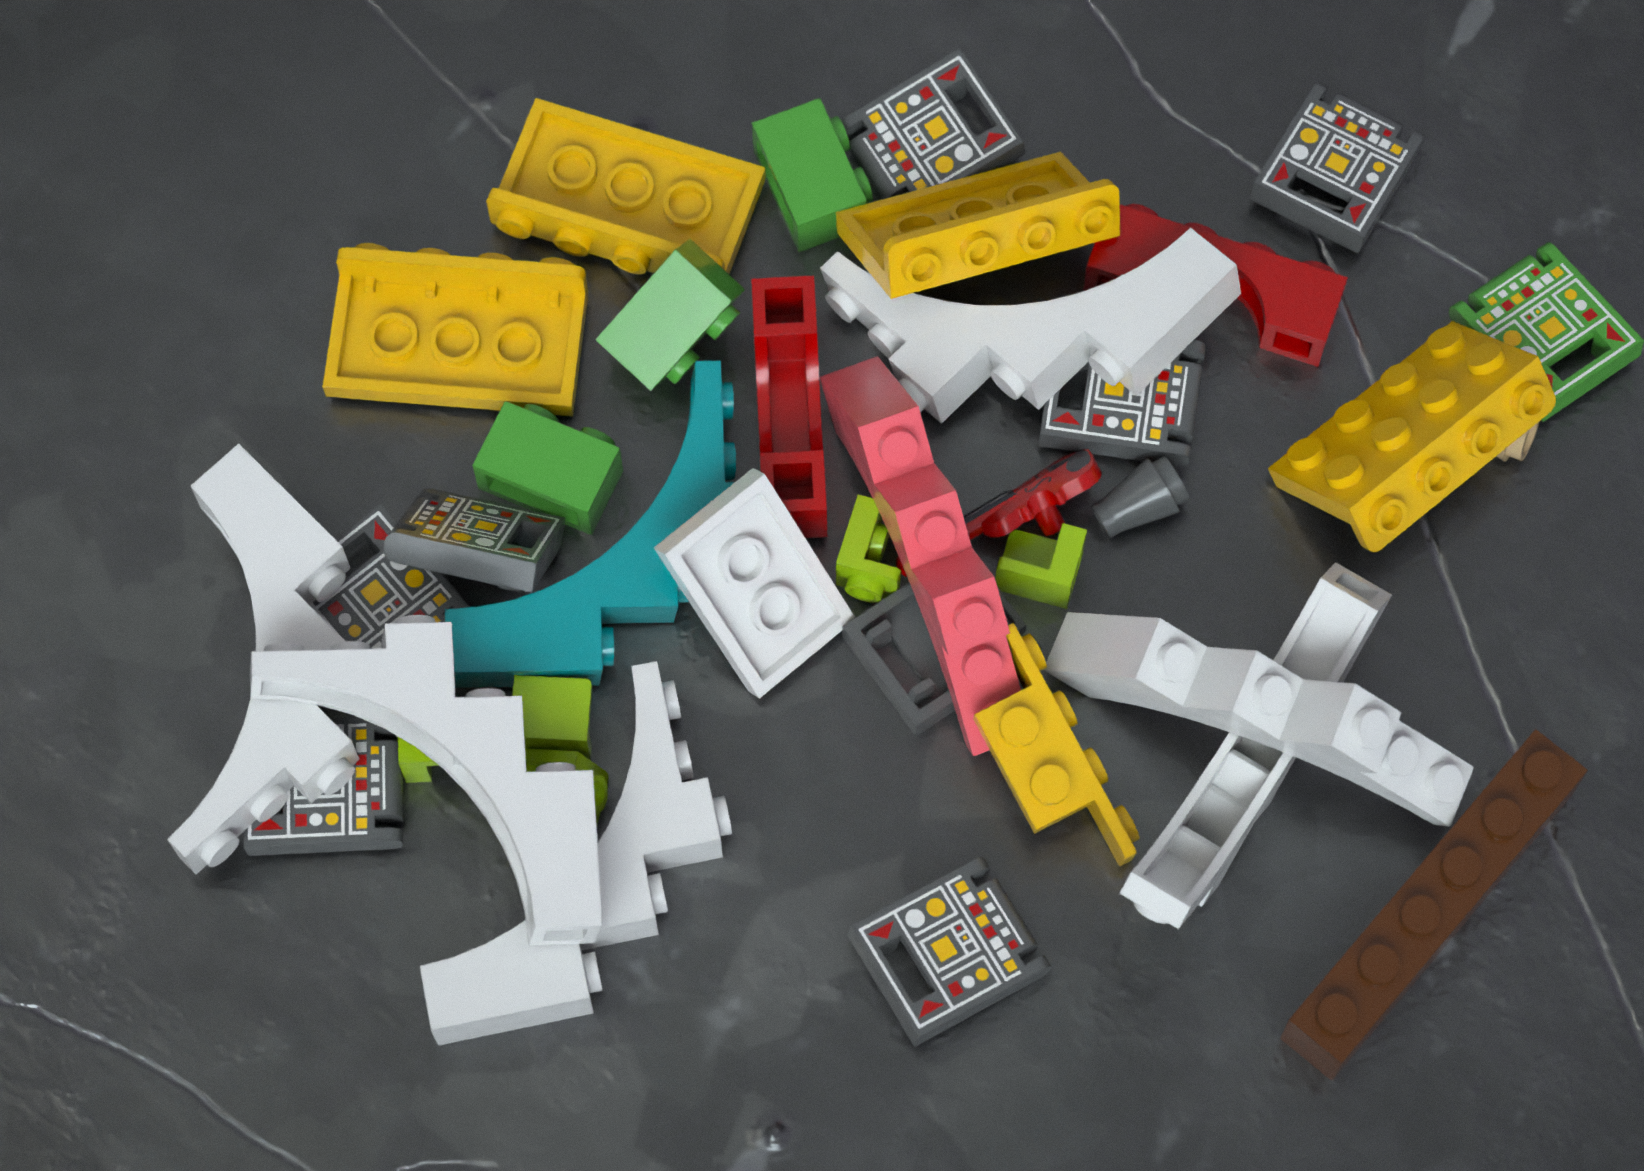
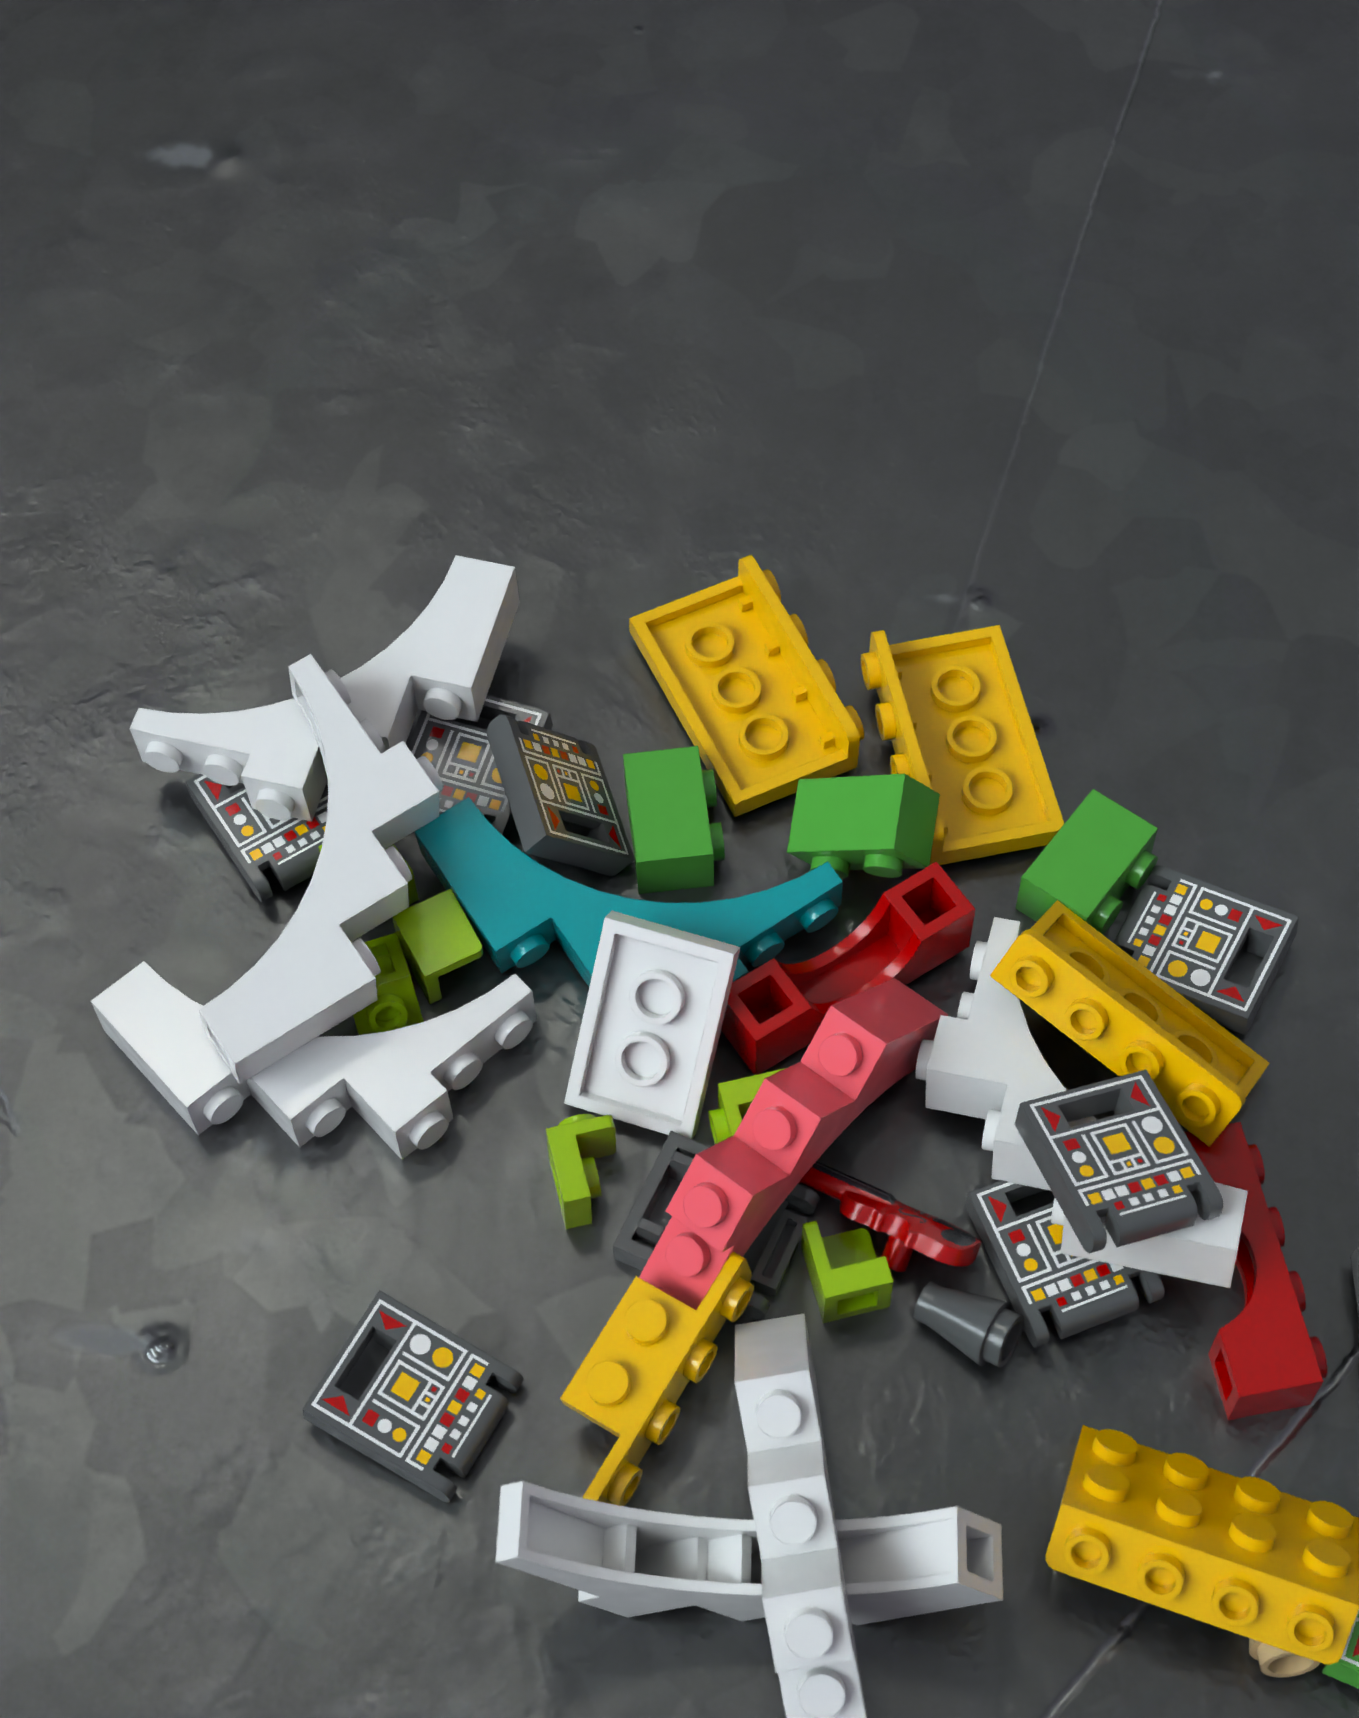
camera: 60 degrees right, 10 degrees down
none -> lime bracket [546,1114,616,1229]
none -> dark grey container [1015,1070,1223,1253]

